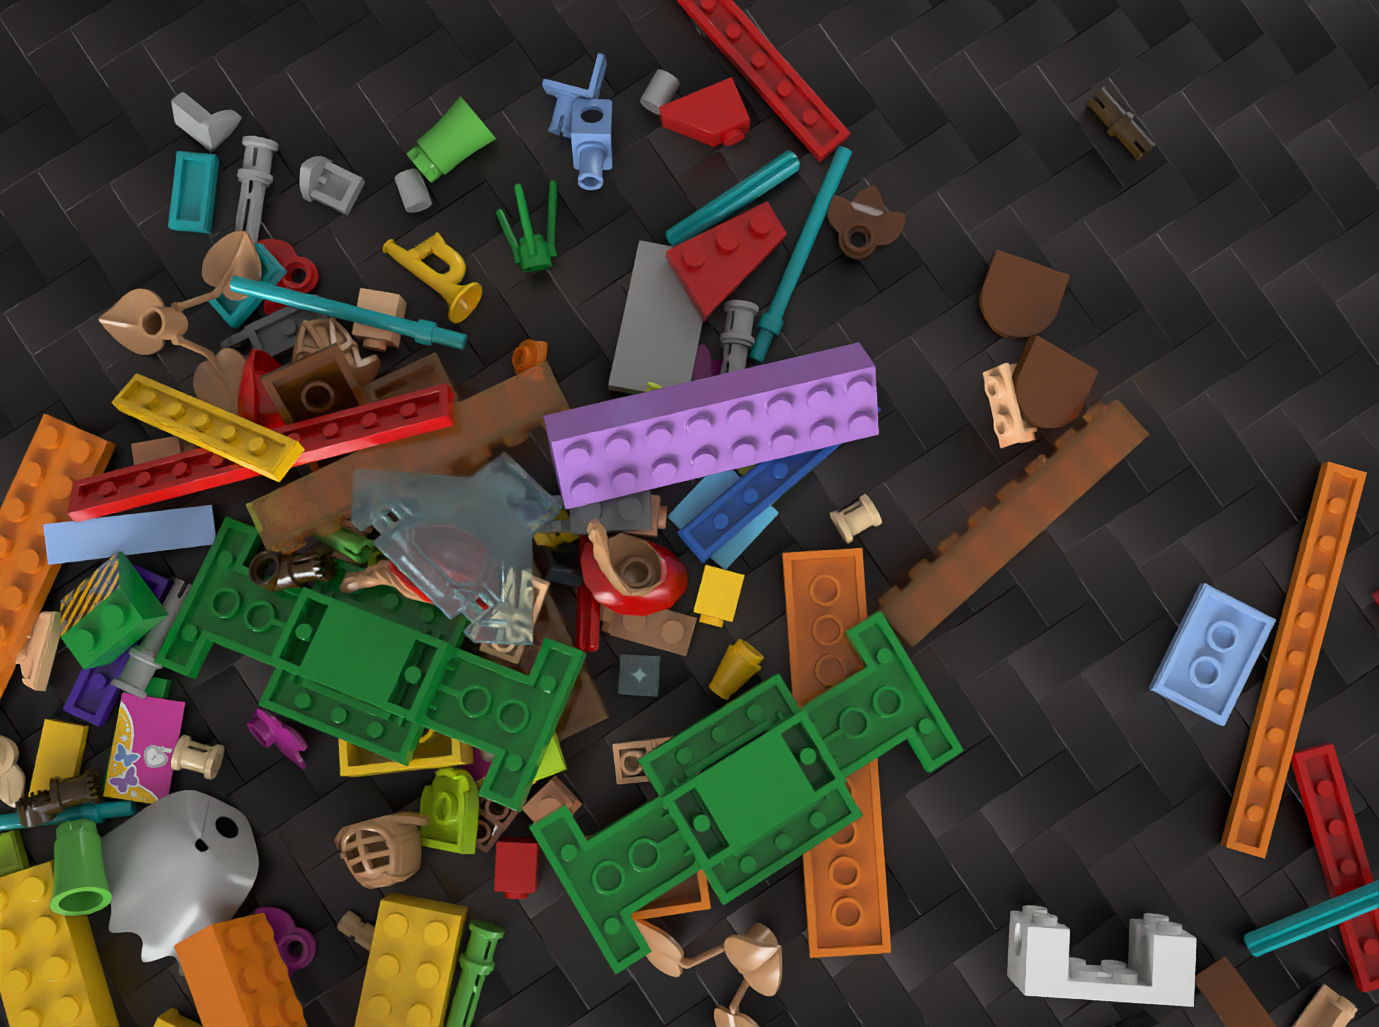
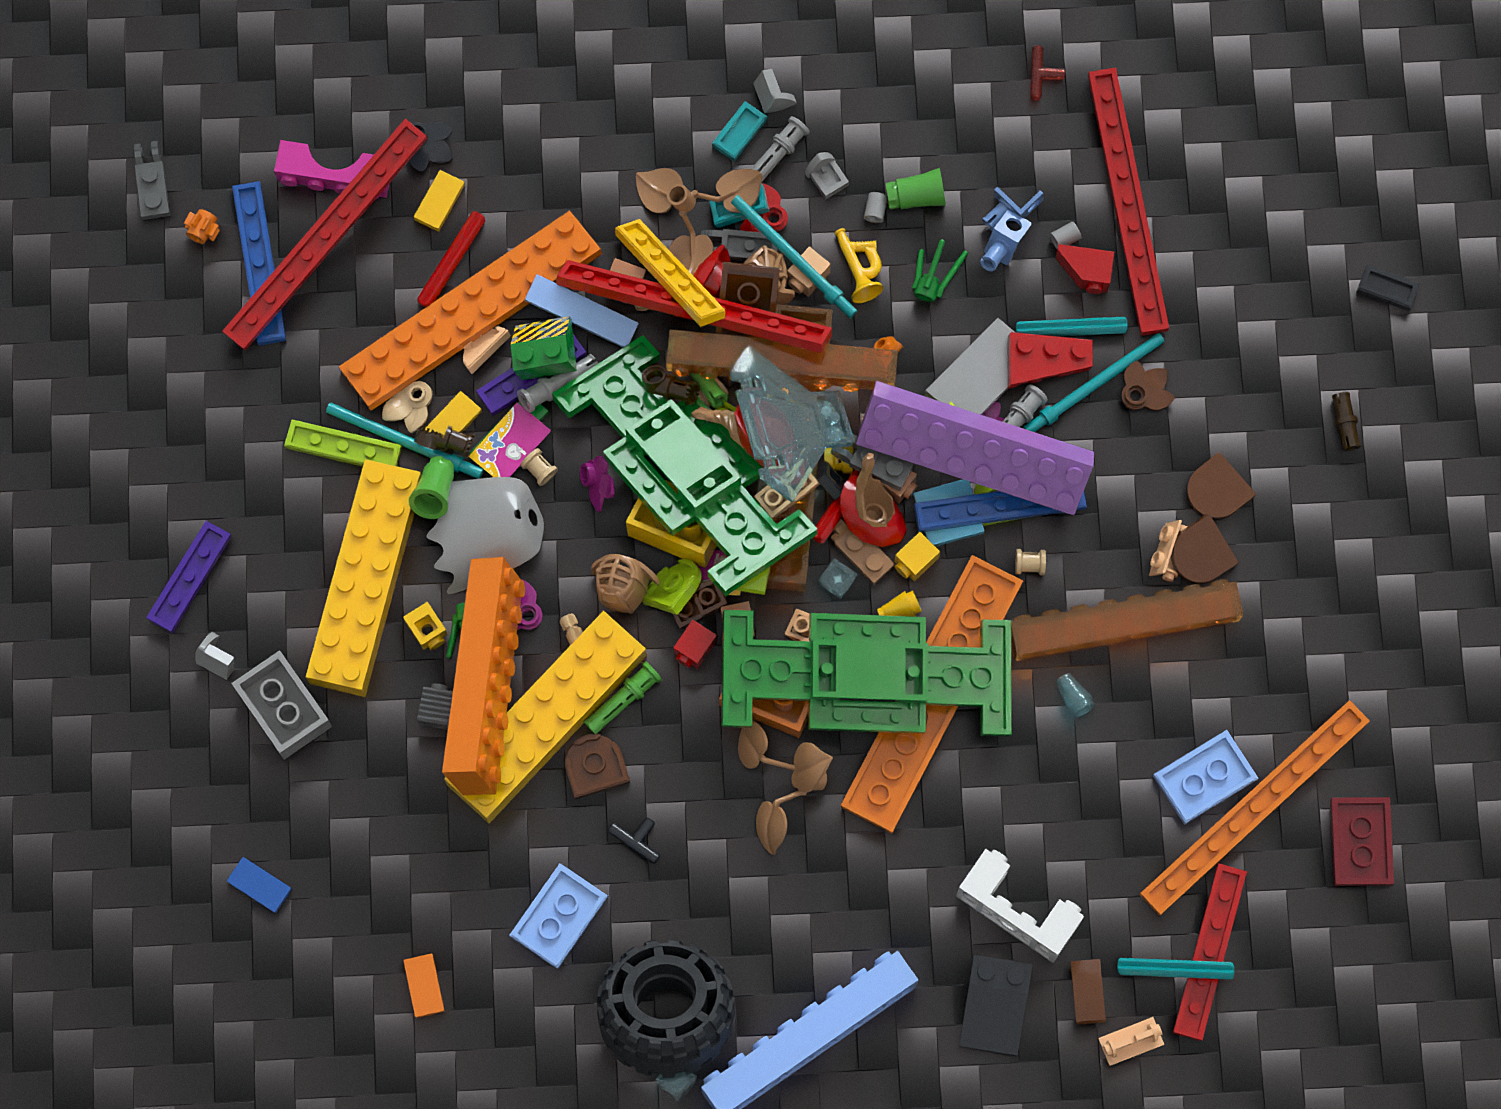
camera: 30 degrees right, 10 degrees down
none -> clear light blue cone [1056,673,1095,718]

